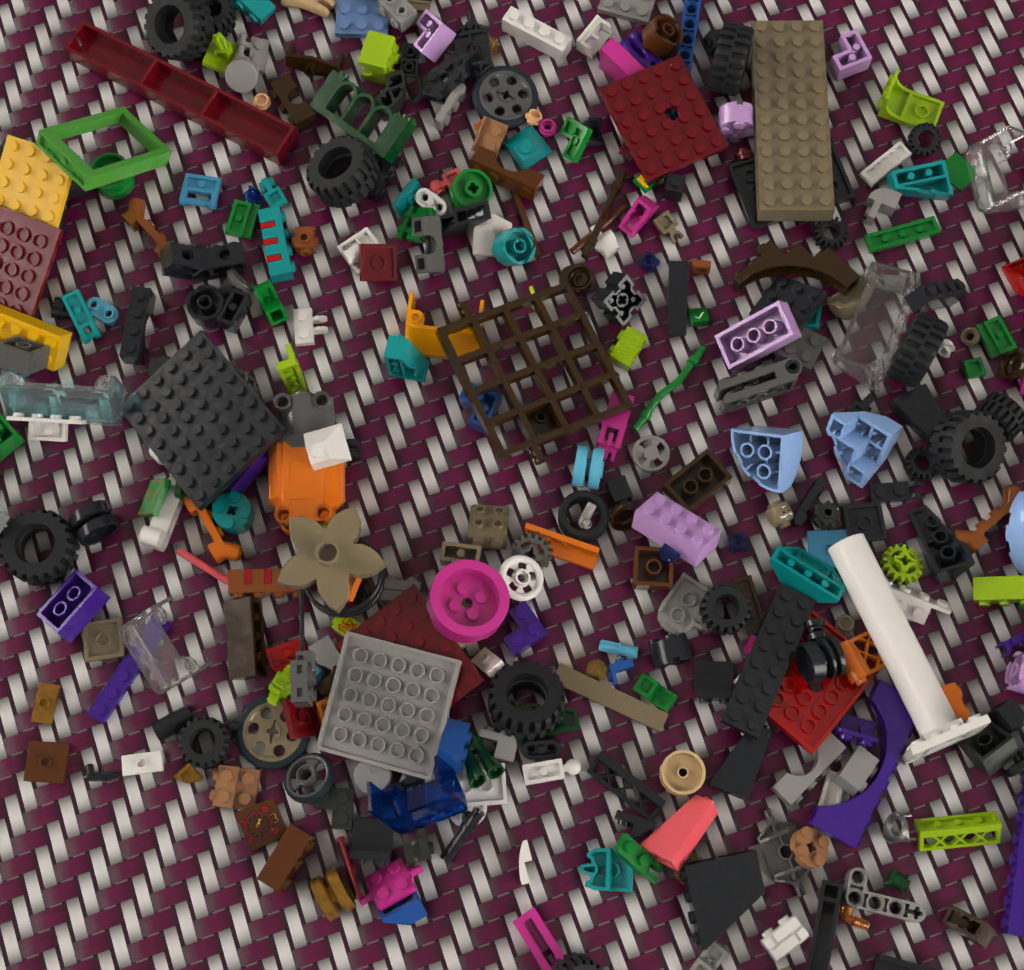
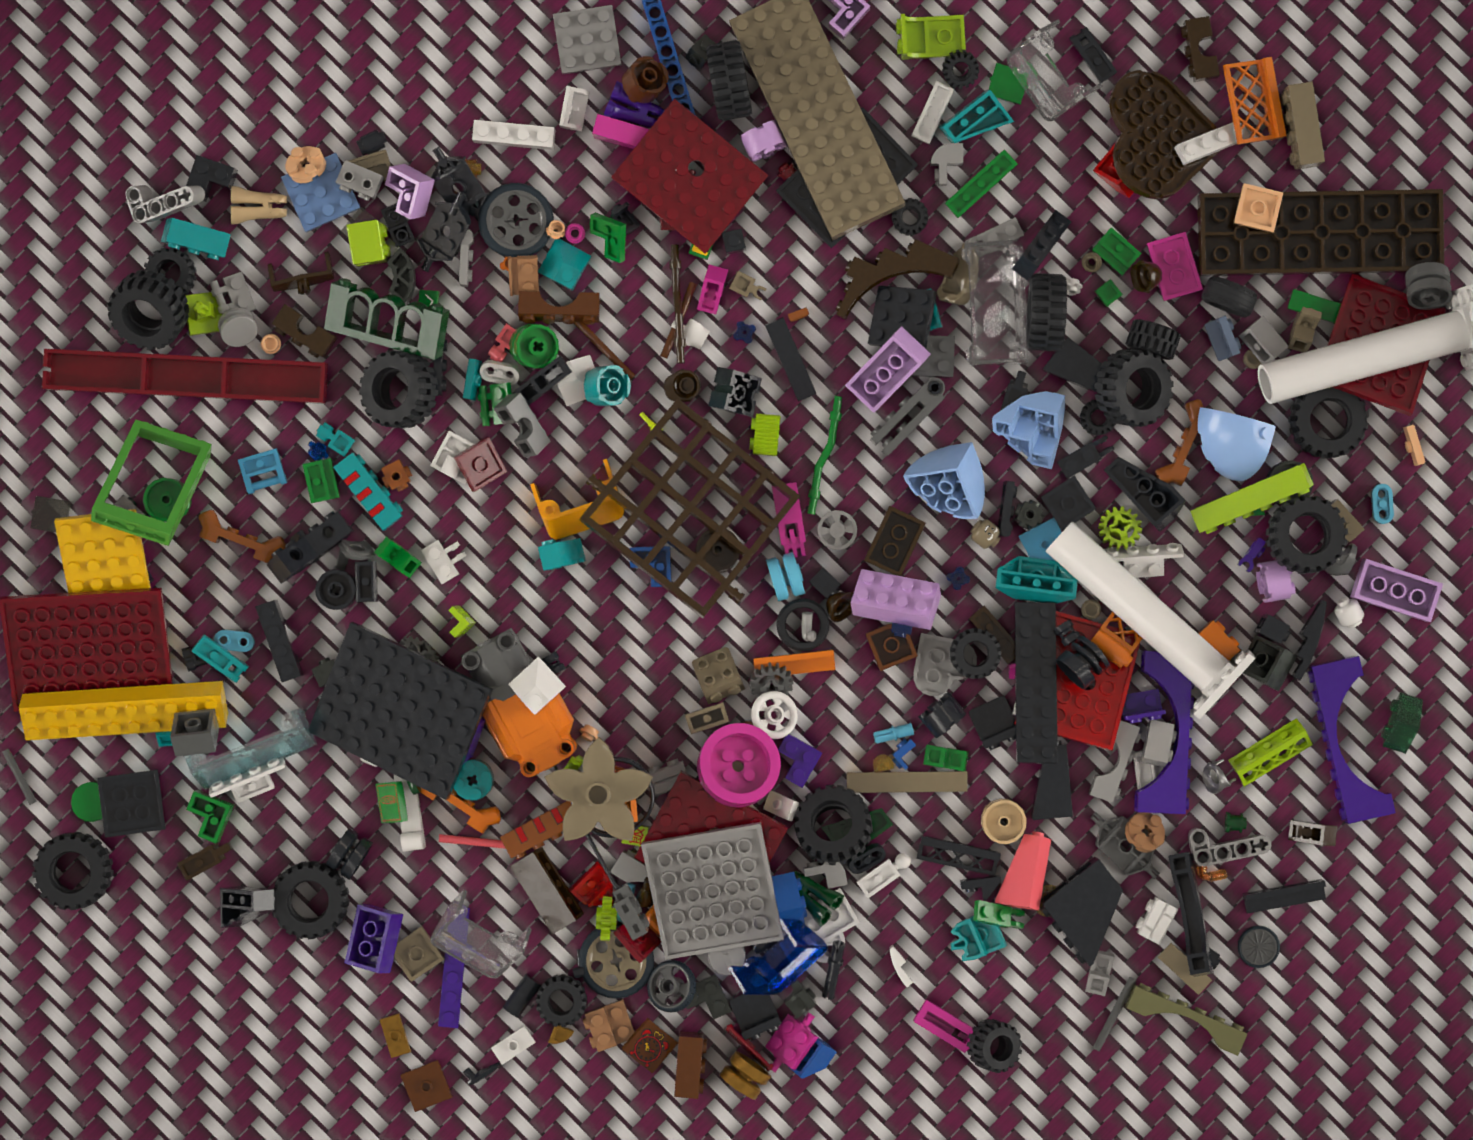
camera: 30 degrees left, 15 degrees up
green slope [688,308,709,327] -> none

